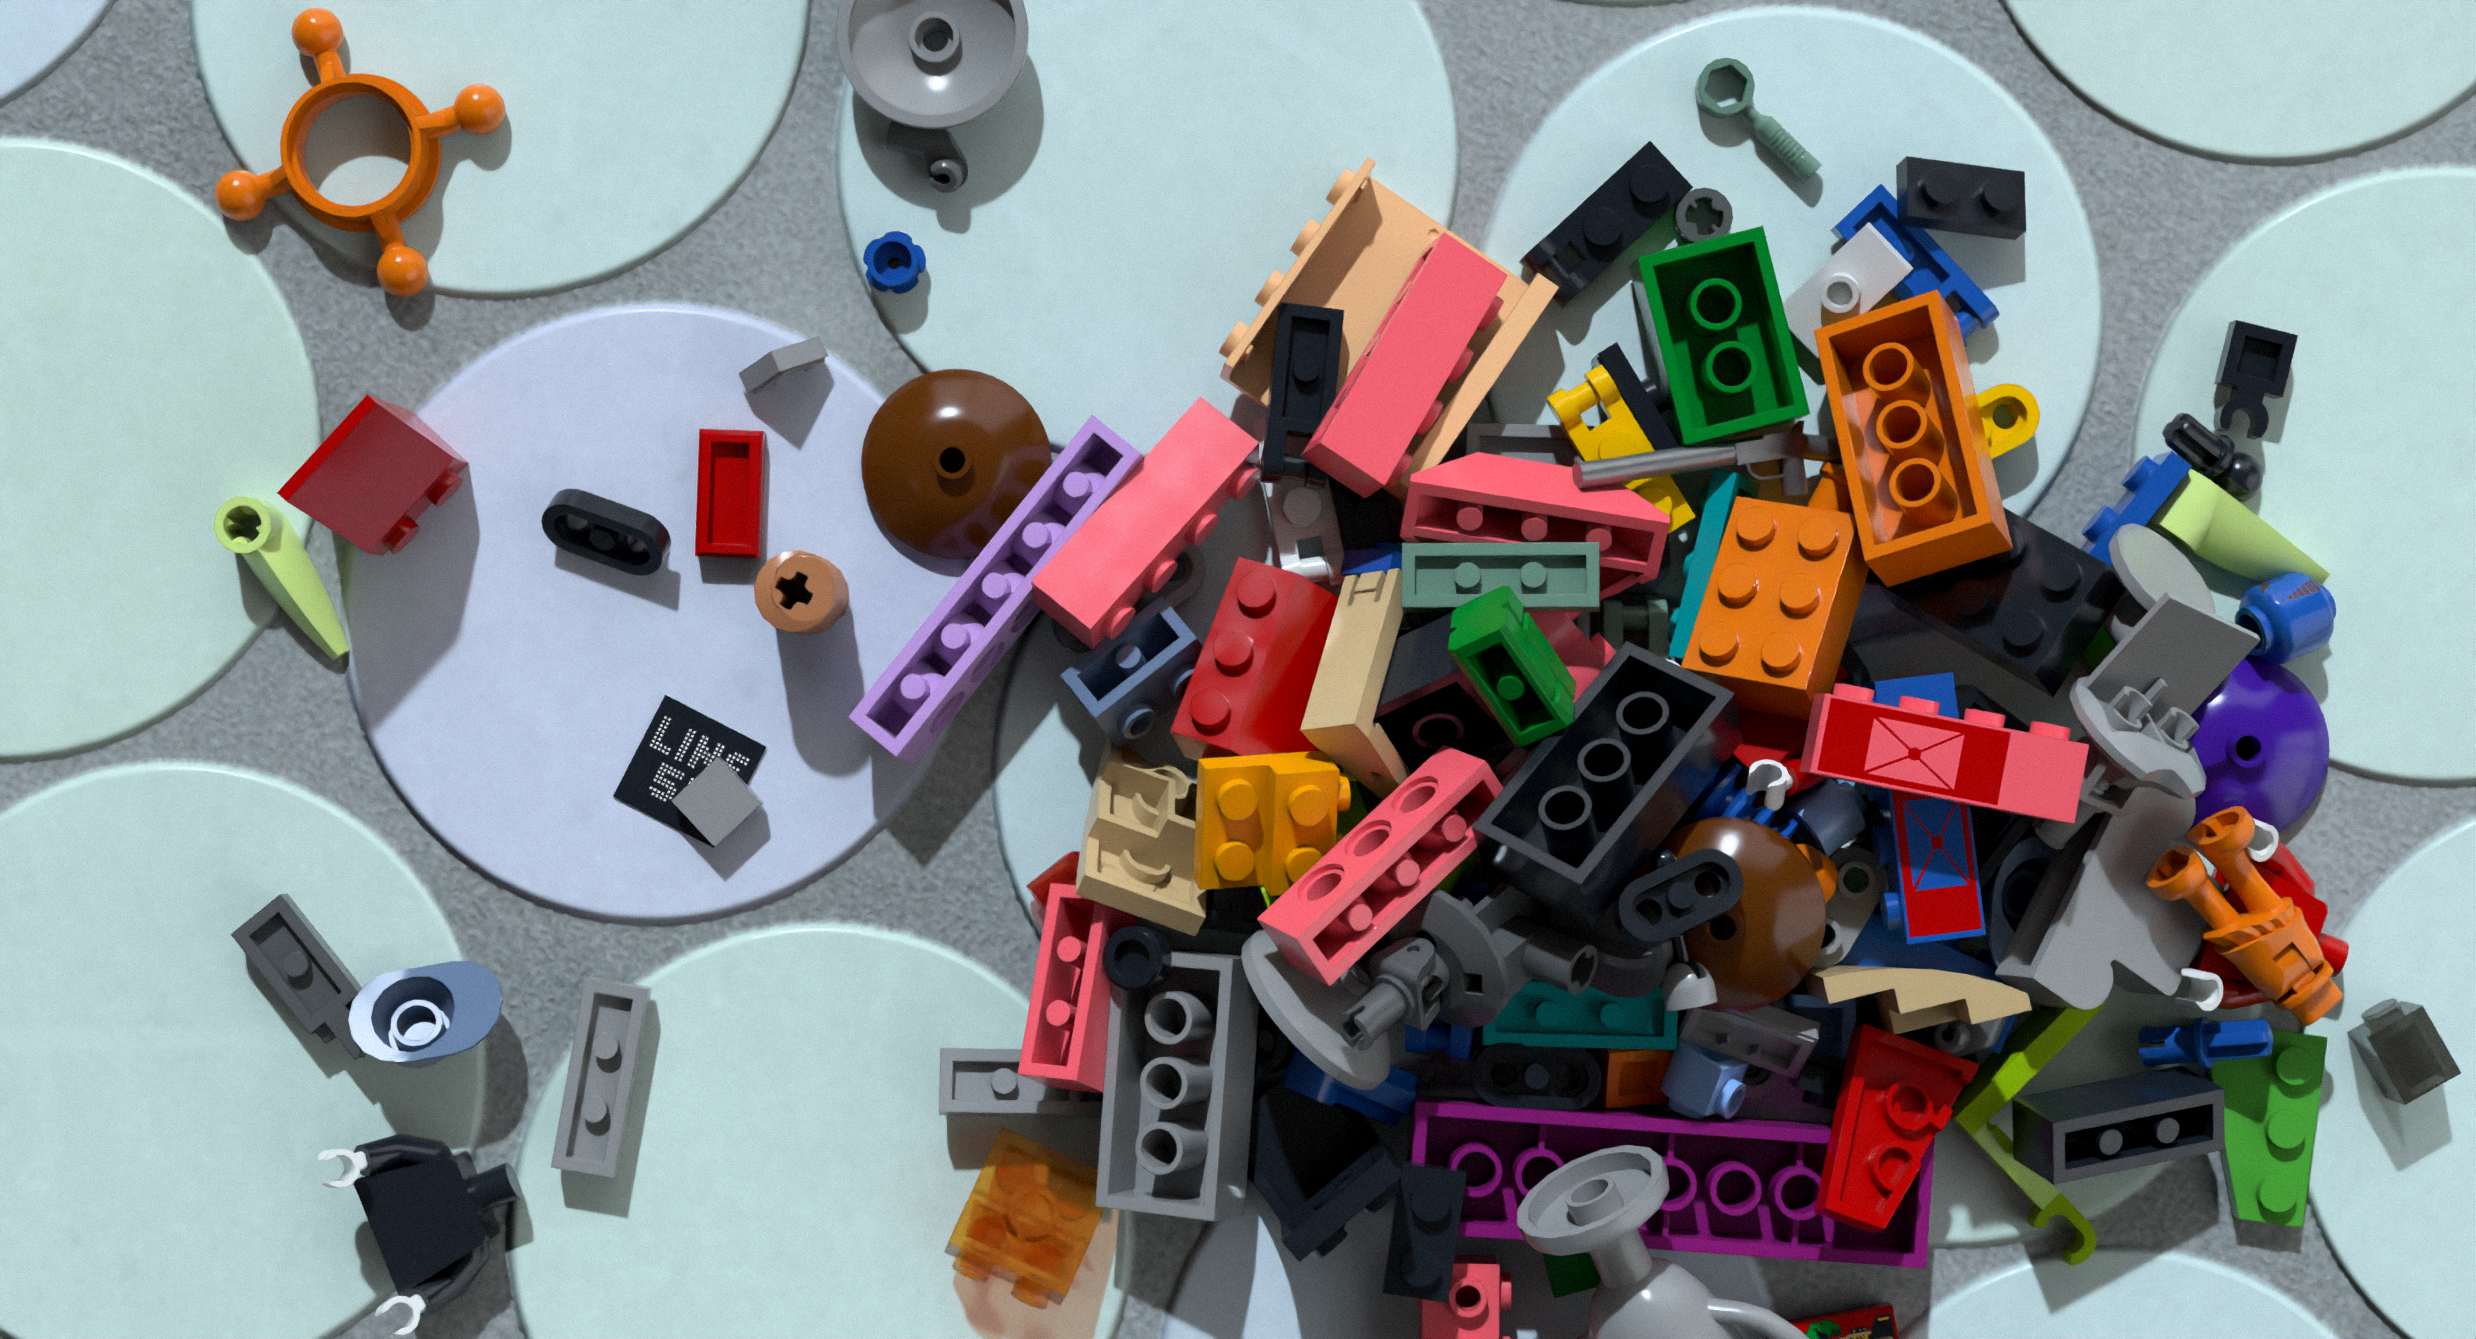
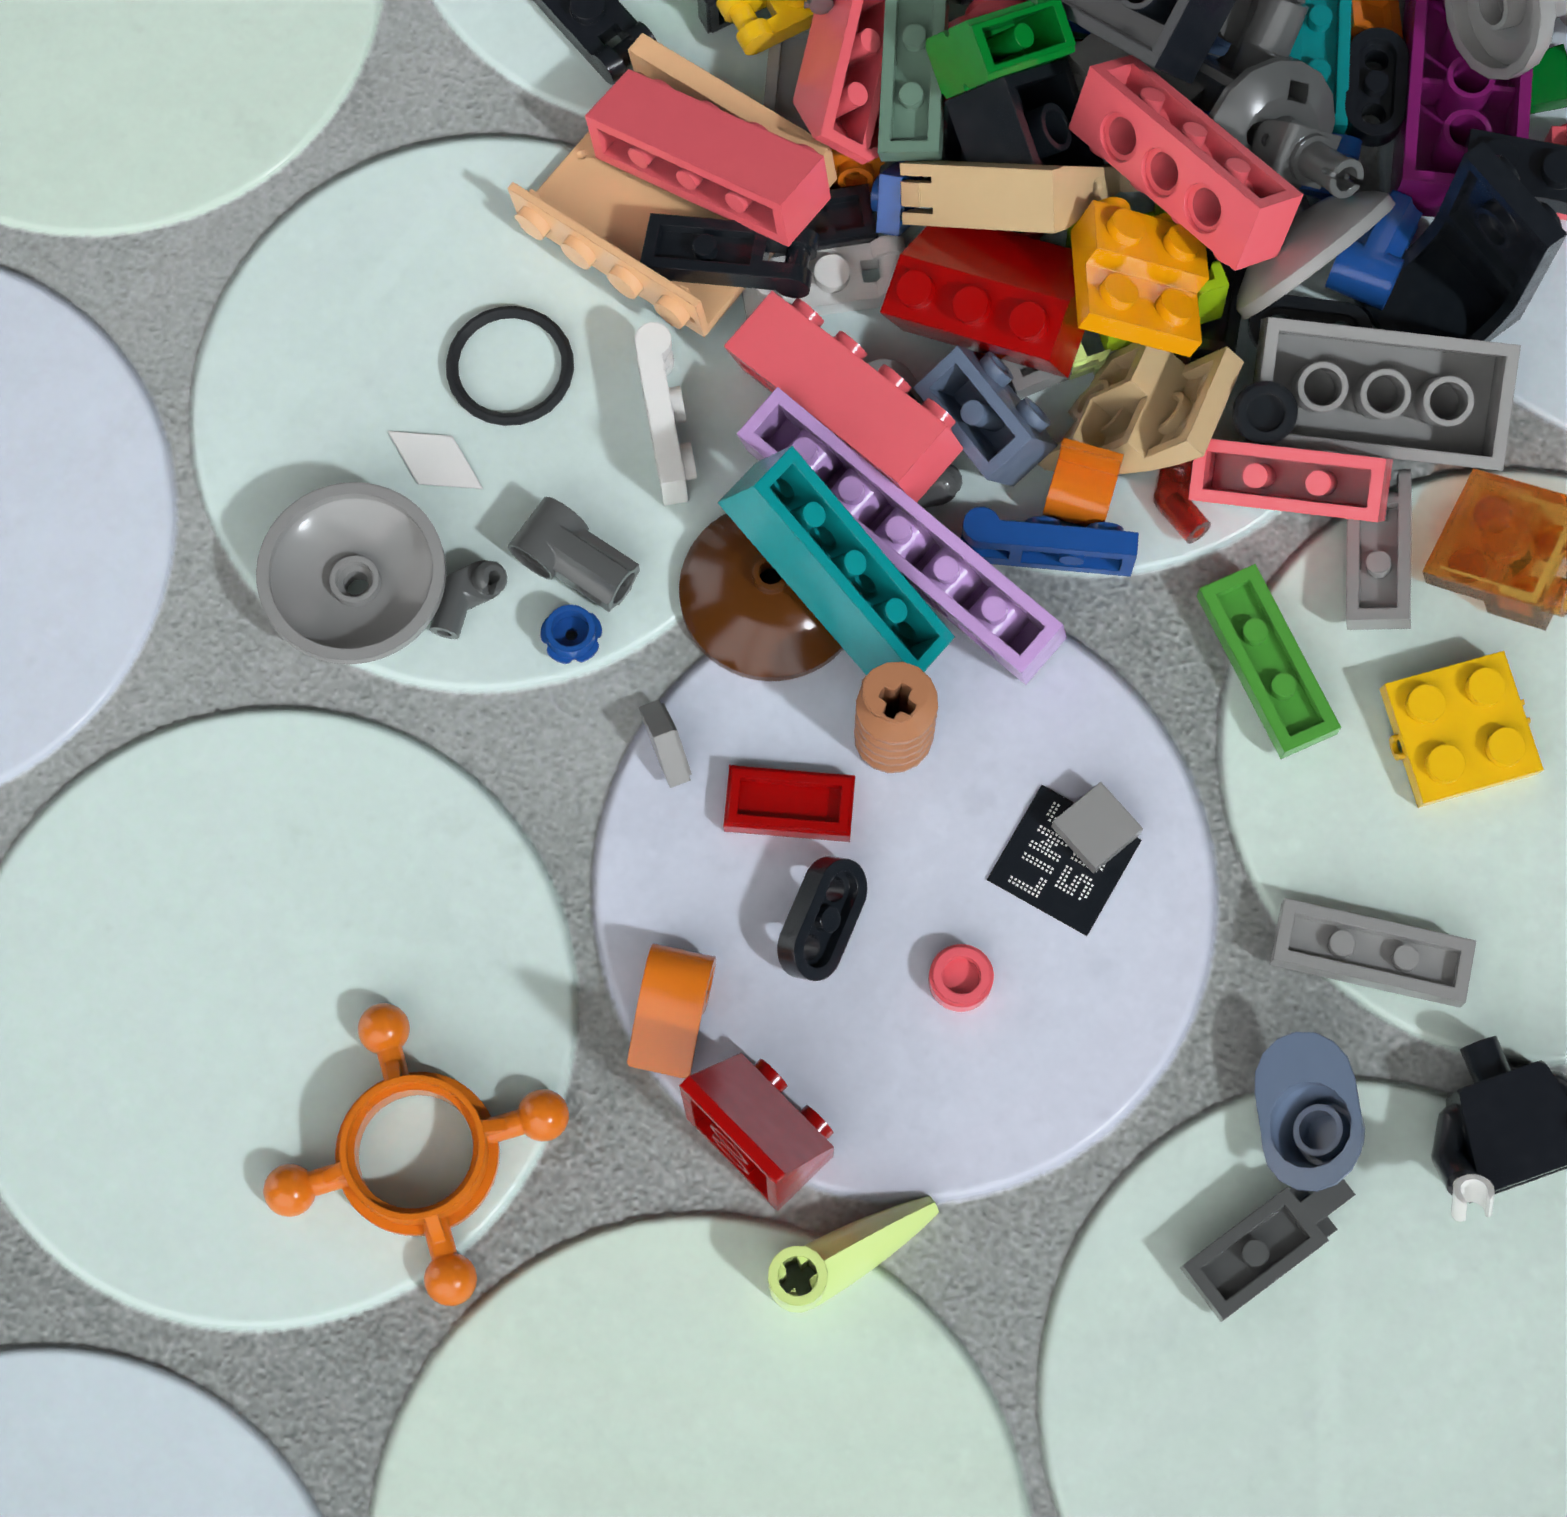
camera: 85 degrees left, 15 degrees down
none -> white sticker [388,431,483,489]
none -> black tyre [446,306,574,426]
none -> dark grey piece [507,497,640,612]
none -> orange panel [627,943,716,1079]
none -> white plate [635,322,697,506]
none -> teal brick [717,446,955,675]
none -> coral tile [928,944,994,1012]
none -> blue plate [960,507,1139,577]
none -> orange panel [1042,437,1124,527]
none -> bright green plate [1196,564,1341,759]
none -> yellow plate [1379,651,1544,808]

